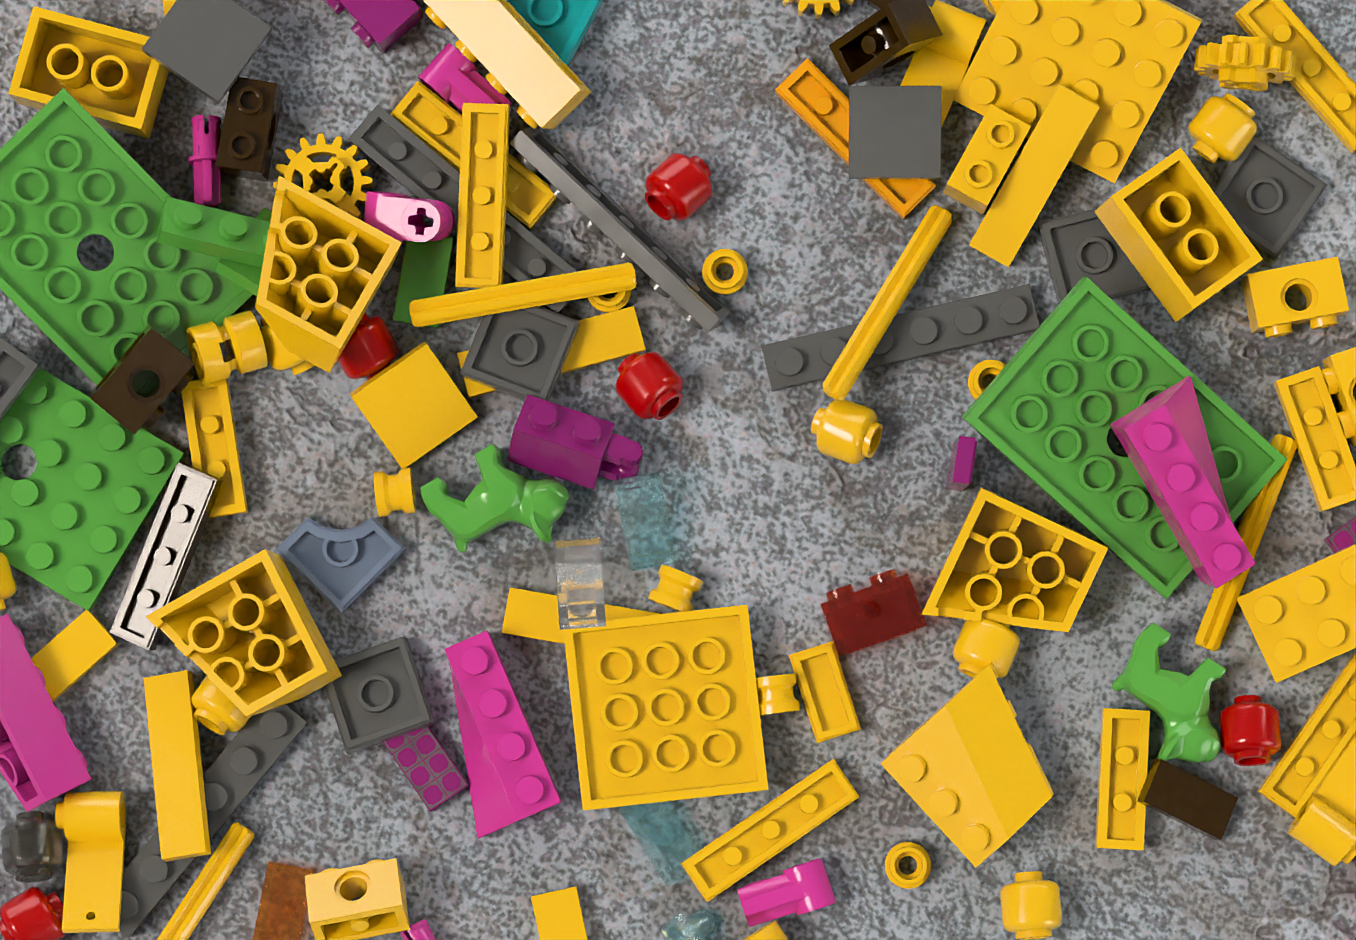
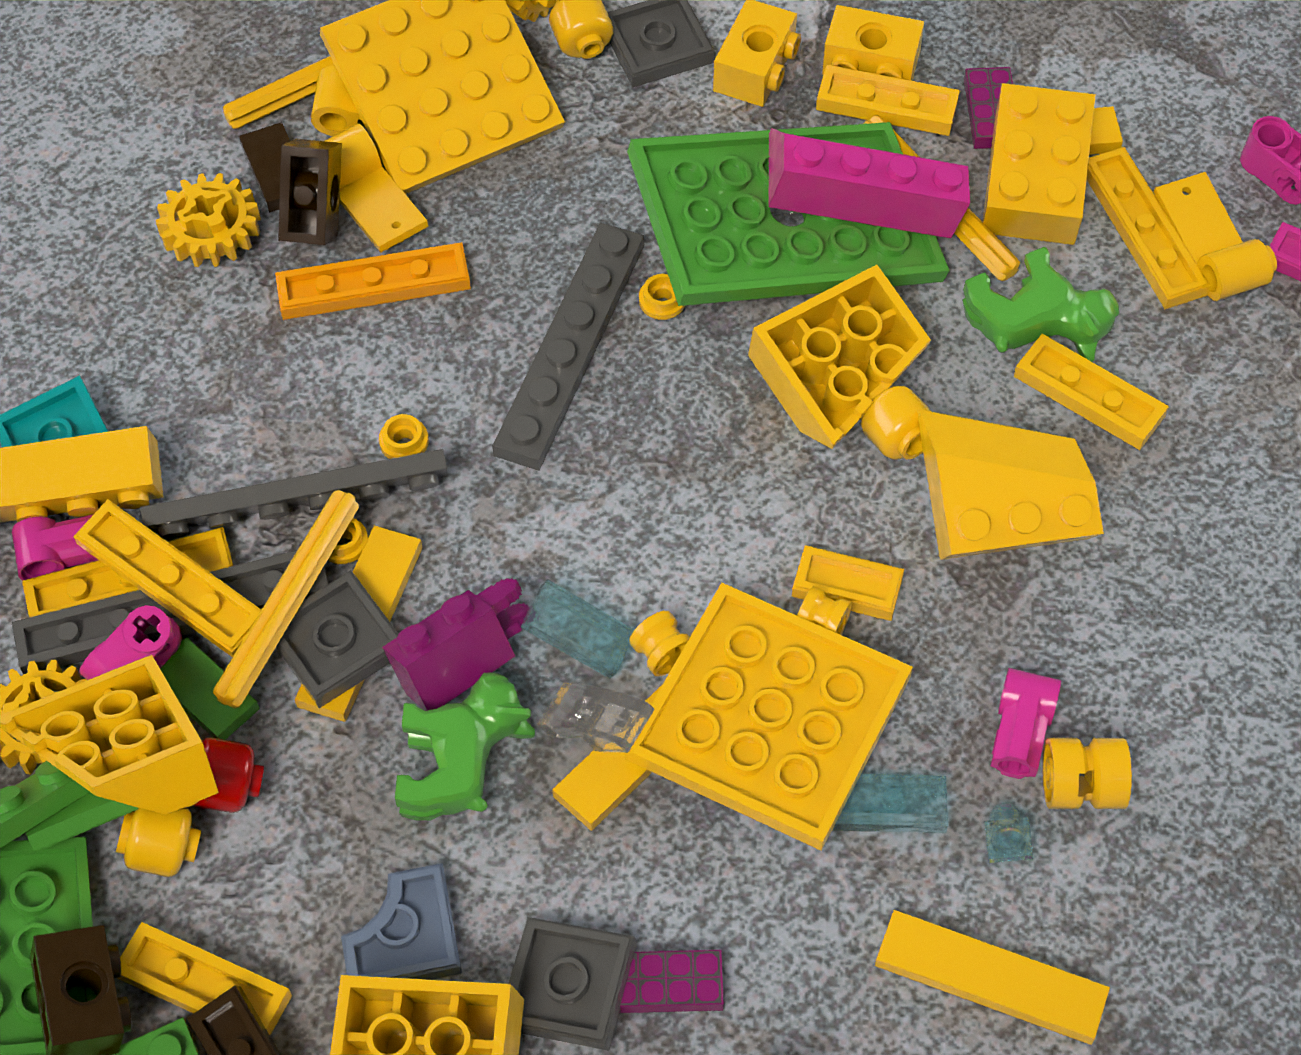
camera: 60 degrees left, 25 degrees down
yellow wheel [186,310,267,385] -> none
yellow tile [349,341,478,469] -> none
yellow wheel [373,468,416,517] -> none
dark pink wedge [444,630,563,839] -> none
red head [615,352,683,420] -> none
red head [645,153,712,221] -> none
yellow tile [680,759,859,902] -> none
yellow head [811,399,883,464] -> none
clear red brick [819,569,927,658] -> none
yellow axle [823,205,952,401] -> none
dark grey tile [849,86,942,179] -> none
yellow plate [884,842,931,889] -> none
yellow brick [943,104,1031,215] -> none
magenta tile [946,436,977,492] -> none
yellow tile [969,84,1100,268] -> none
yellow head [1000,871,1062,940] -> none
dark grey tile [1037,208,1150,305] -> none
yellow brick [1094,148,1263,322] -> none
dark brown tile [1137,759,1238,840] -> none
red head [1219,695,1281,766] -> none

